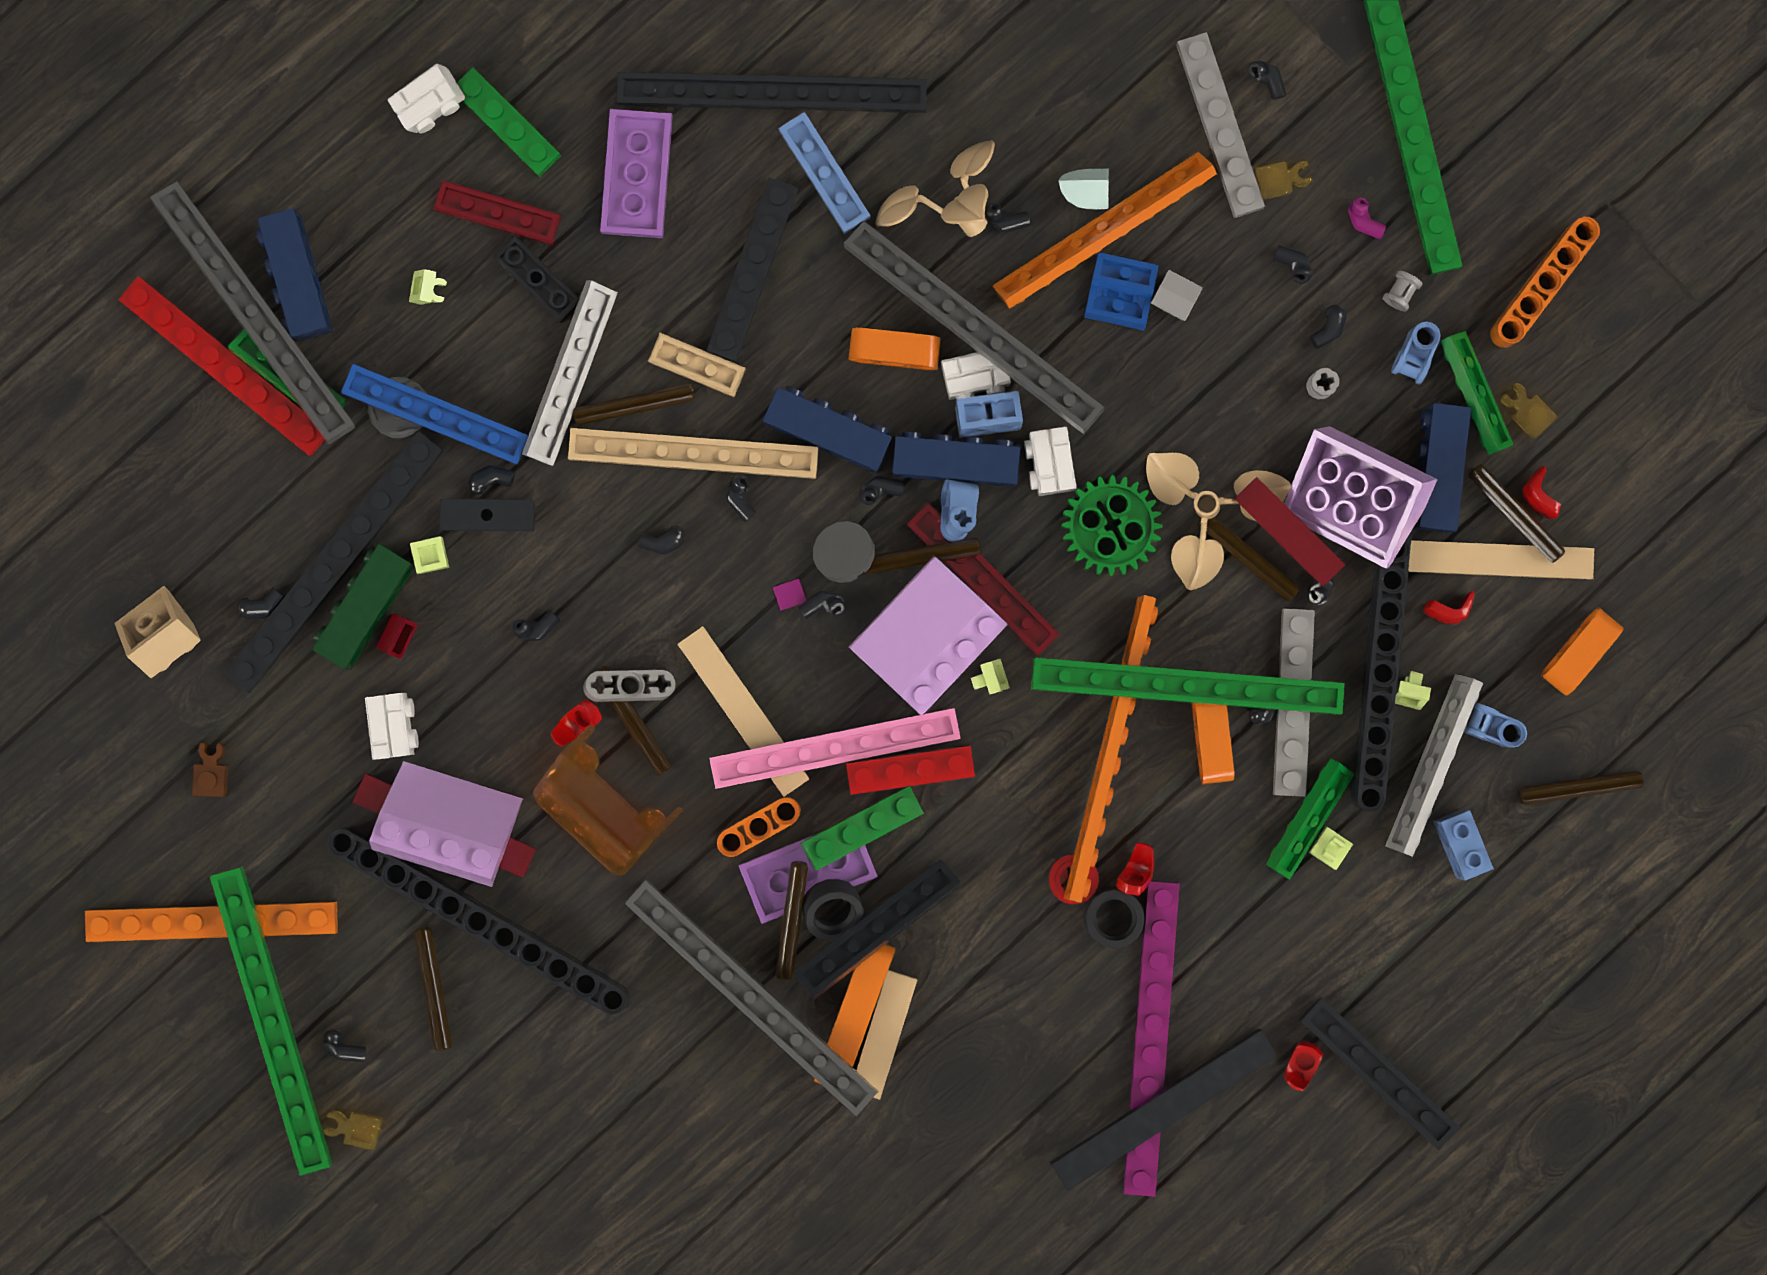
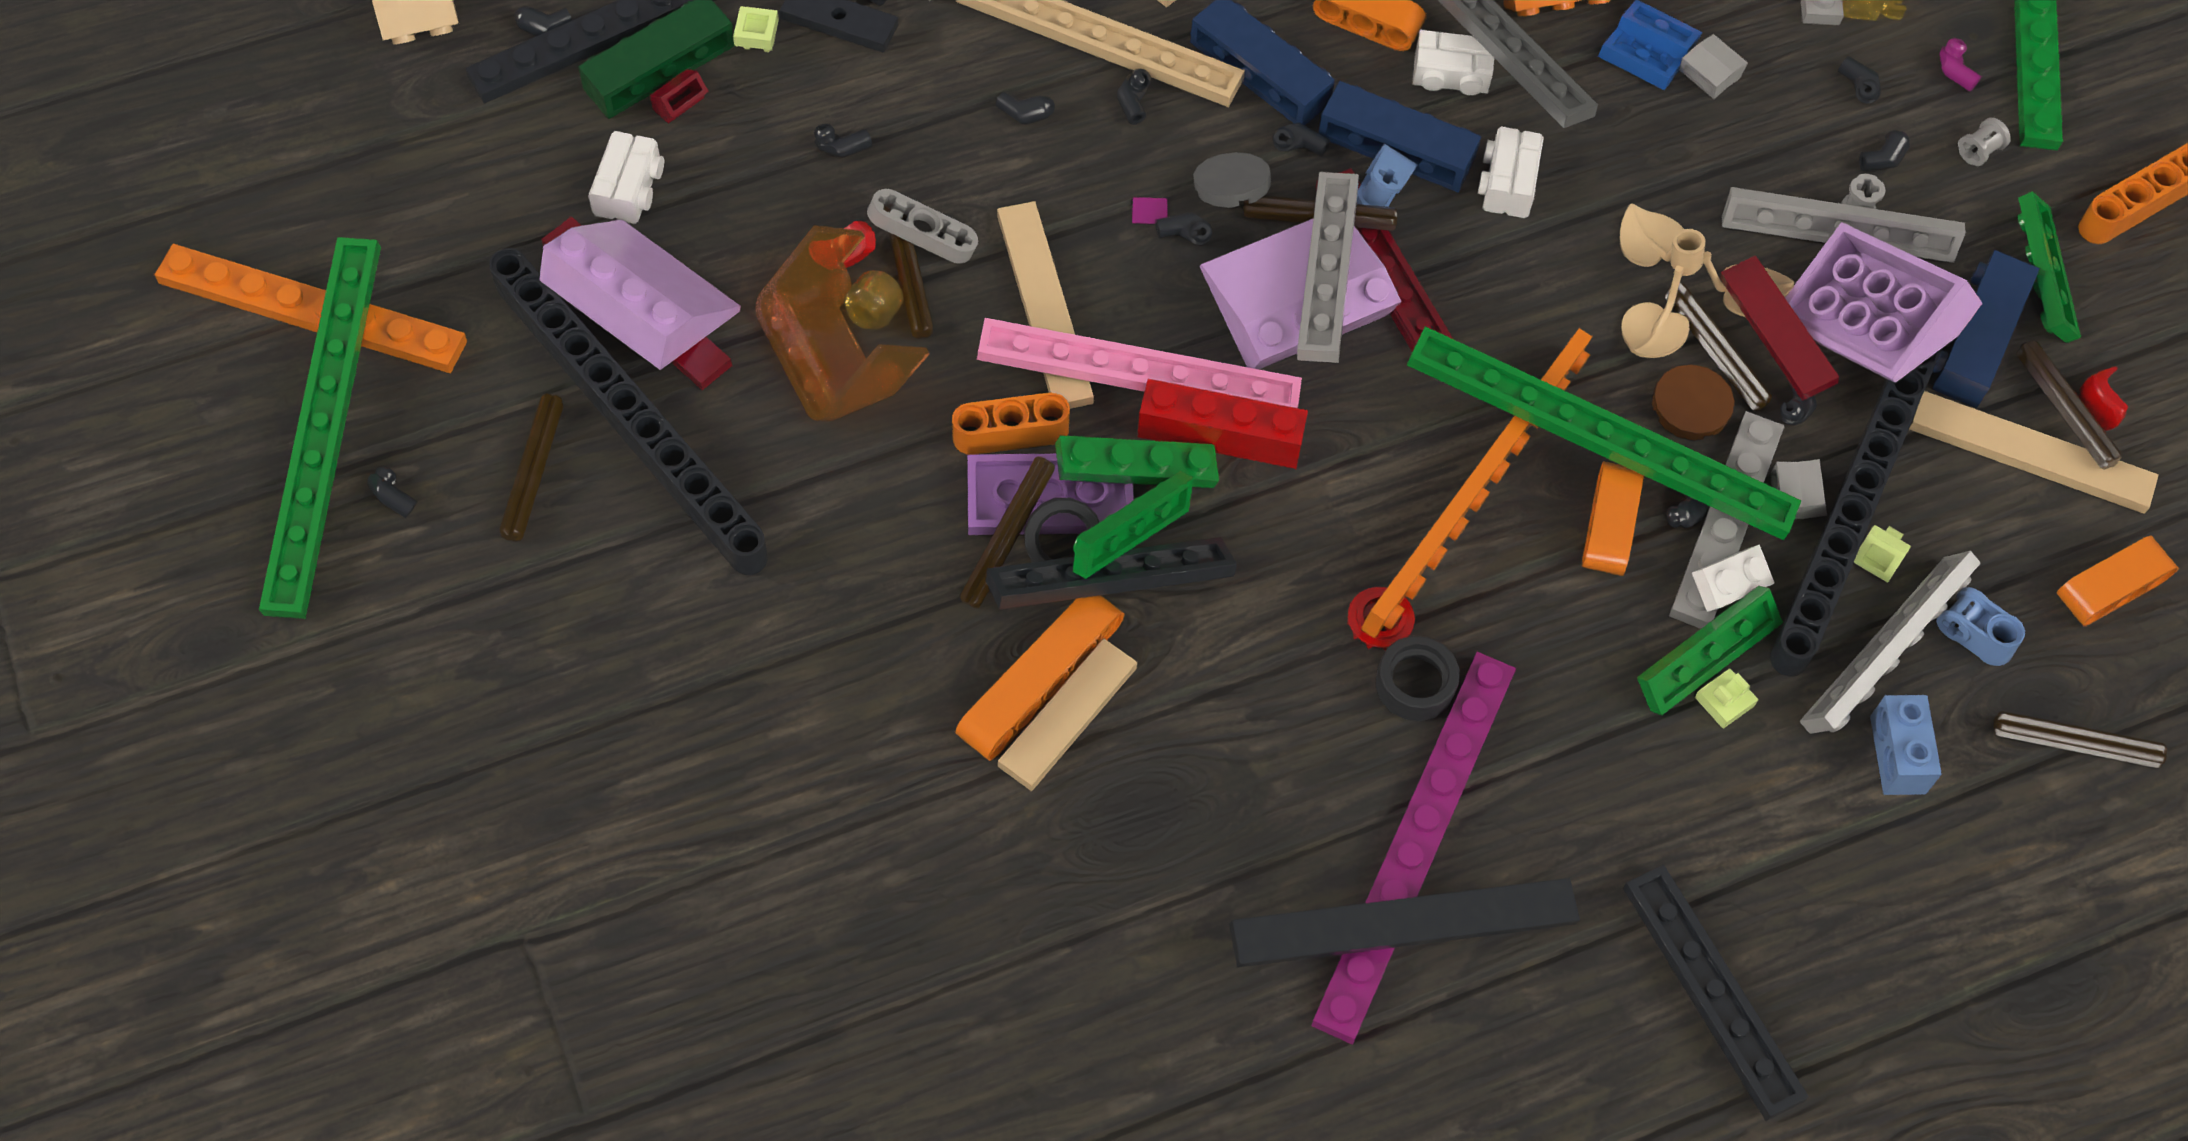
camera: 15 degrees right, 25 degrees down
reddish brown plate [192,743,228,797] -> none
clear yellow plate [323,1111,384,1151] -> none
dark grey plate [625,880,879,1116] -> none
medium blue brick [955,391,1023,438] -> none
yellowish green tile [971,659,1010,694] -> none
green gear [1061,475,1163,577] -> none
red hair [1116,843,1154,896] -> none
red hair [1284,1041,1323,1091] -> none
medium blue piece [1391,322,1441,385] -> none
red hair [1422,591,1475,624] -> none
clear yellow plate [1500,383,1558,439] -> none
none -> clear yellow head [844,270,903,330]
none -> green plate [1073,471,1194,579]
none -> light grey plate [1297,172,1359,363]
none -> reddish brown tile [1652,364,1735,440]
none -> white plate [1692,545,1774,612]
none -> light grey plate [1722,187,1966,263]
none -> light grey piece [1770,459,1827,519]

